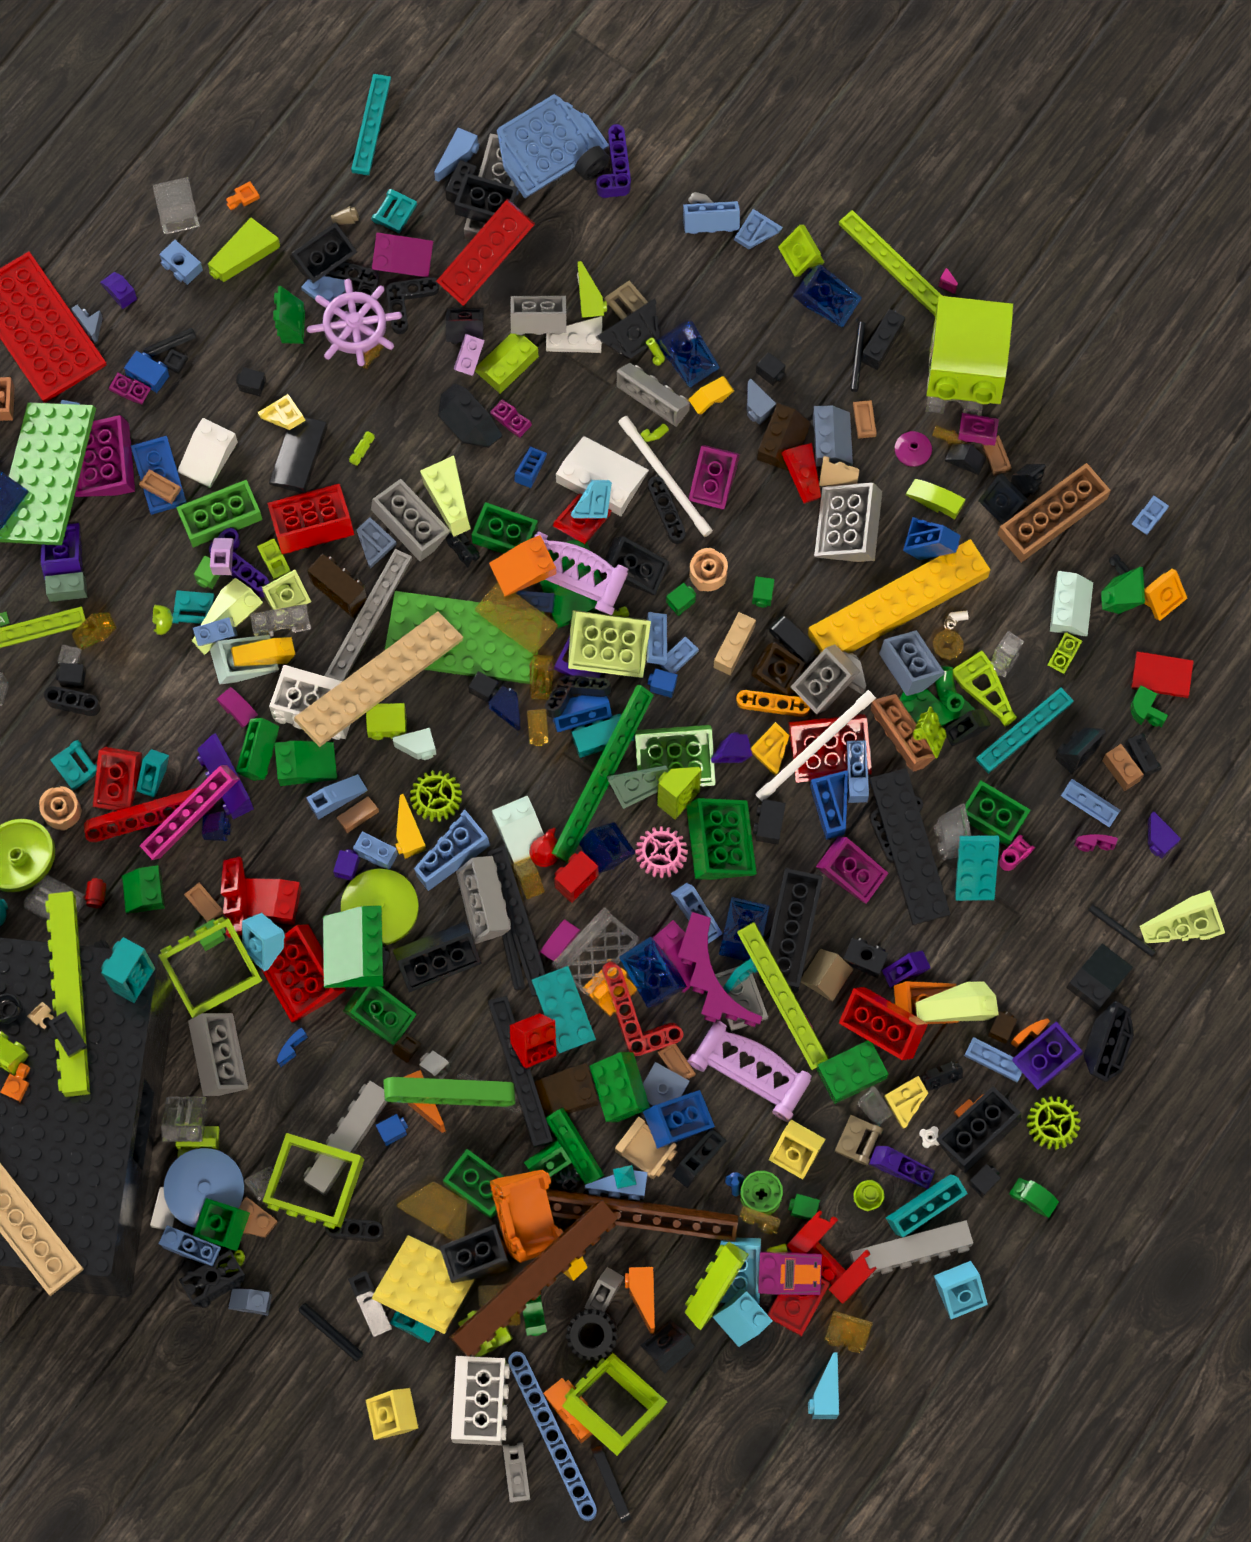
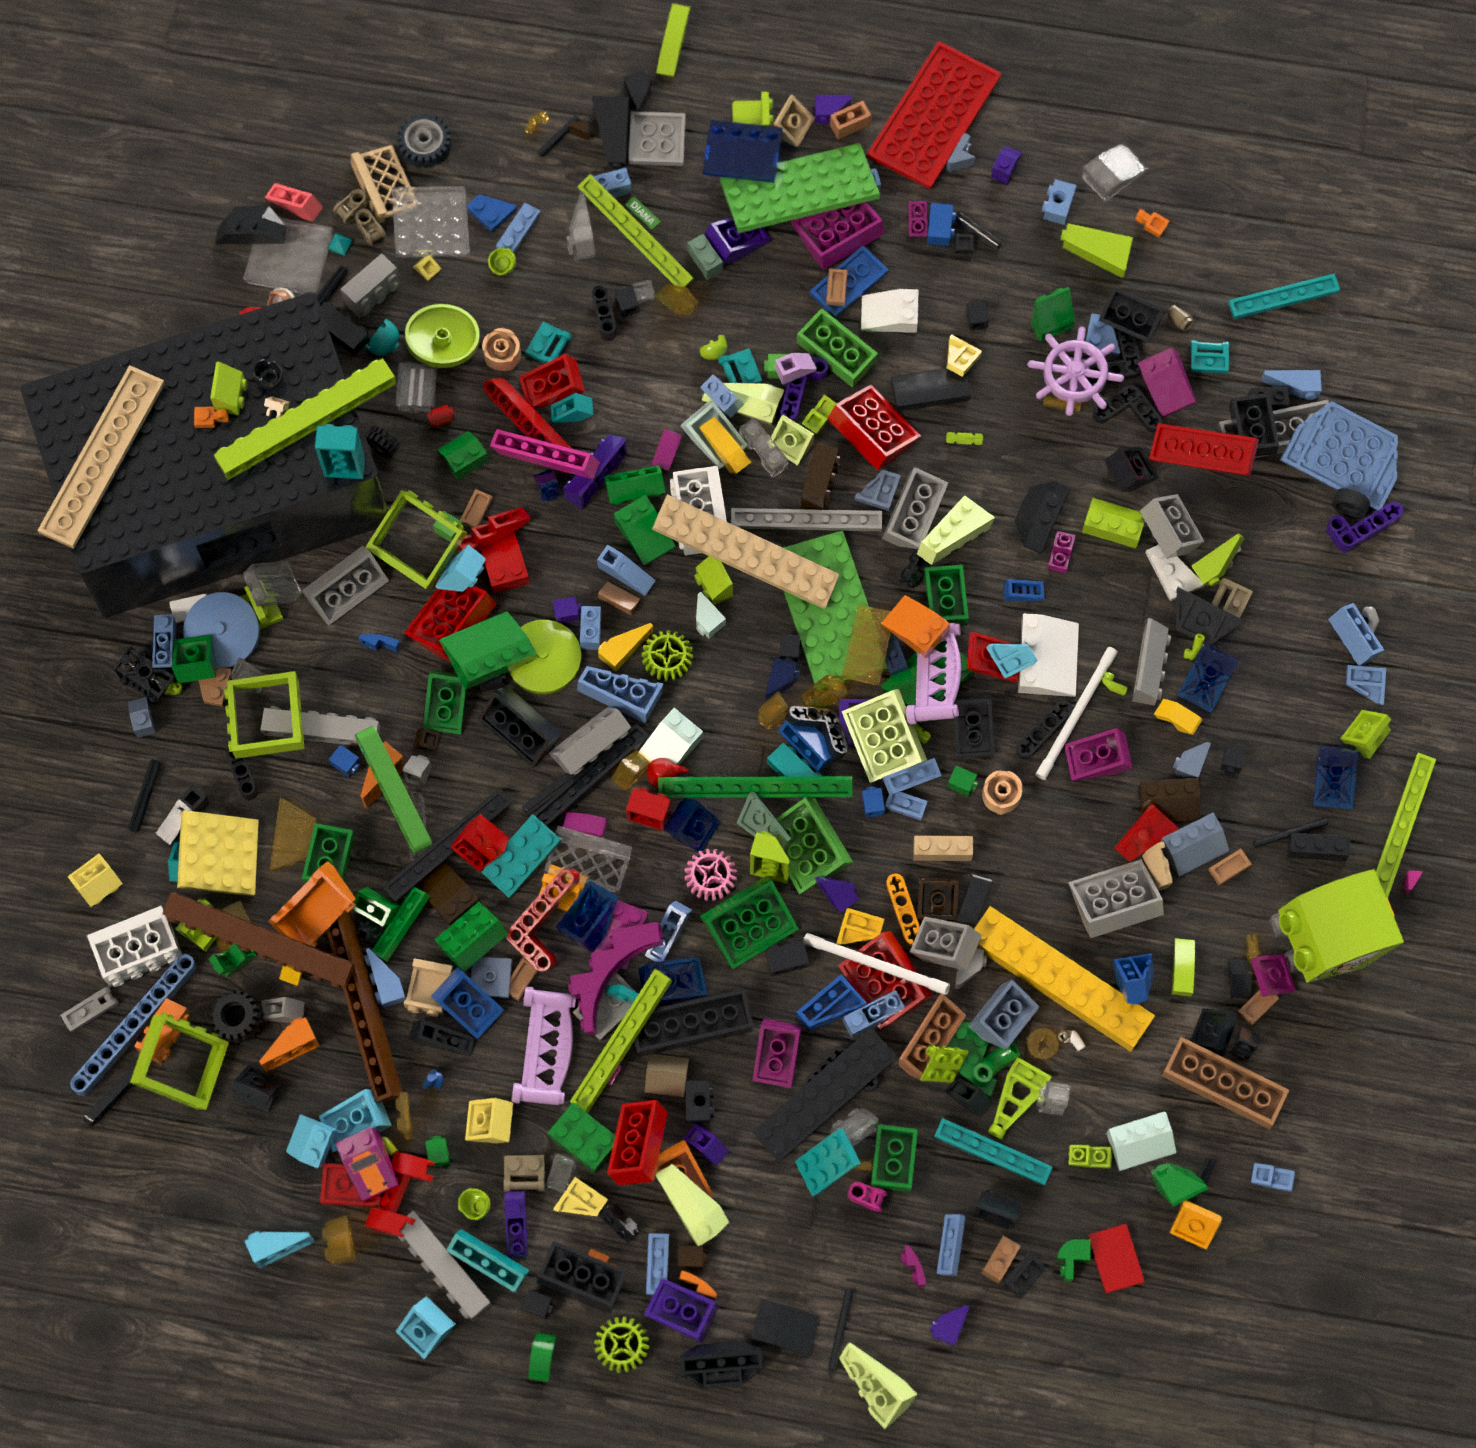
camera: 65 degrees right, 0 degrees up
black plate [48,1011,87,1058] -> none
black slope [440,1225,513,1283] -> none
lavender brick [454,334,485,376] -> none
teal slope [613,1165,637,1189] -> none
lime slope [685,1241,749,1330] -> none
bright green wheel [740,1171,783,1217] -> none
green brick [752,576,774,608] -> none
magenta dish [895,431,932,467] -> none
white plate [919,1126,939,1148] -> none

